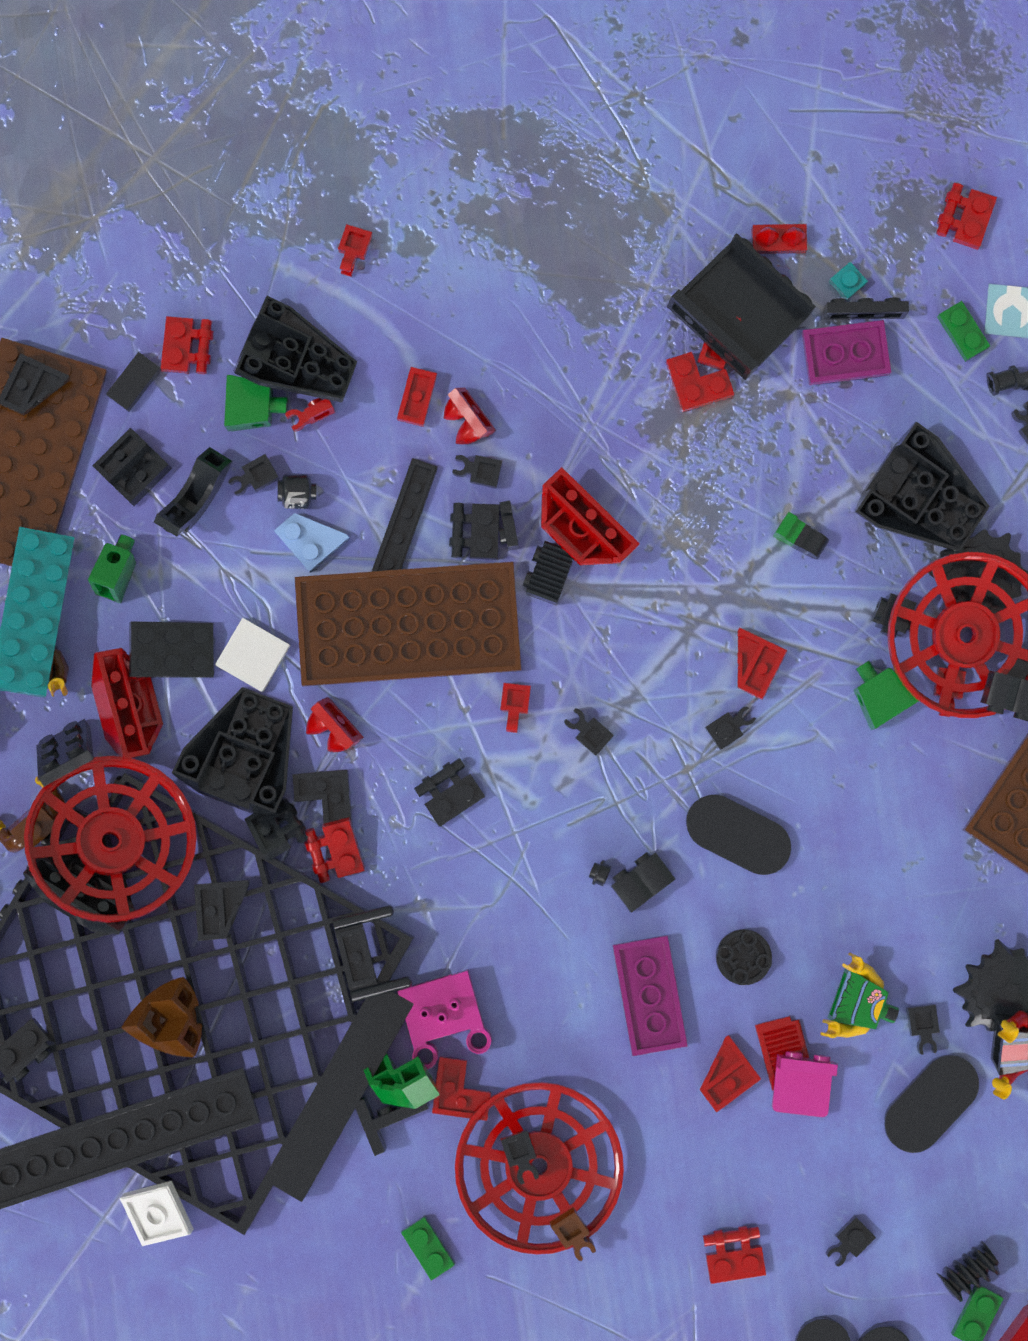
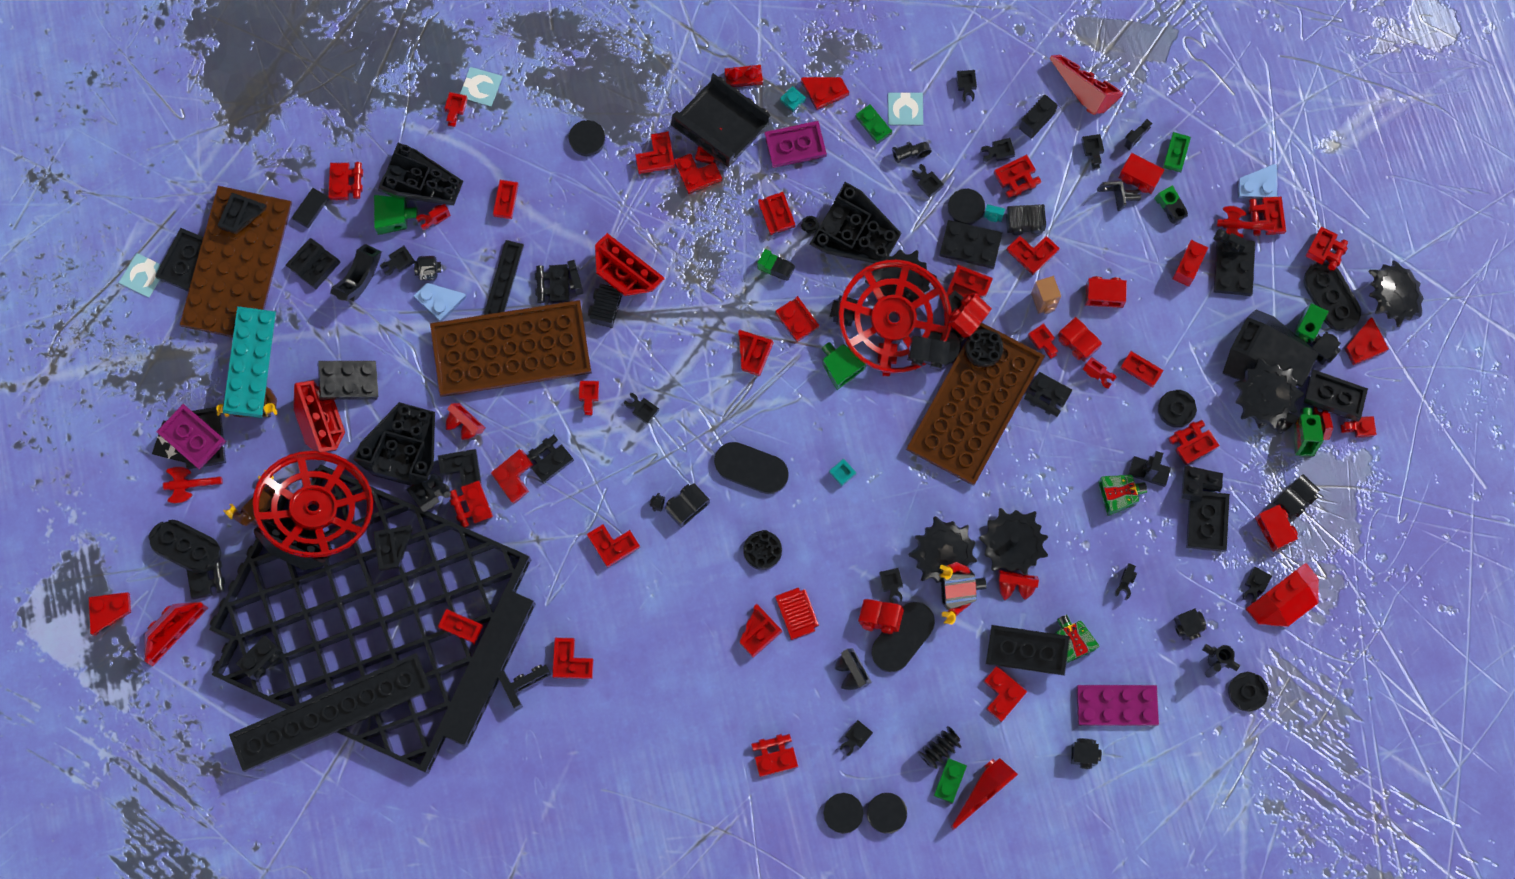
camera: 10 degrees left, 10 degrees down
black plate [36,719,94,786] -> none
green torso [88,534,136,604] -> none
white tile [120,1181,194,1246] -> none
reddish brown brick [121,977,202,1057] -> none
white tile [215,618,291,692] -> none
black plate [333,905,412,1002] -> none
green brick [364,1053,440,1109] -> none
dark pink piece [398,969,492,1069] -> none
green plate [401,1216,455,1281] -> none
red tile [444,387,496,445] -> none
black plate [452,455,502,489] -> none
red dish [455,1082,624,1255] -> none
black plate [500,1129,539,1185] -> none
reddish brown plate [550,1207,596,1261] -> none
magenta plate [612,935,688,1056] -> none
black plate [705,707,756,750] -> none
dark pink bracket [772,1051,838,1117] -> none
torso [820,952,899,1038] -> none
black plate [823,297,909,320] -> none
red plate [936,183,997,250] -> none
none -> red plate [438,609,483,644]
none -> medium azure sticker [460,67,503,107]
none -> red plate [491,449,533,503]
none -> black tile [569,120,606,157]
none -> red plate [587,524,640,568]
none -> red plate [635,131,675,174]
none -> red plate [758,192,796,235]
none -> red plate [775,296,819,342]
none -> red wing [801,77,849,110]
none -> black plate [801,216,819,234]
none -> teal plate [829,459,856,486]
none -> black tile [835,648,872,690]
none -> red brick [858,599,904,634]

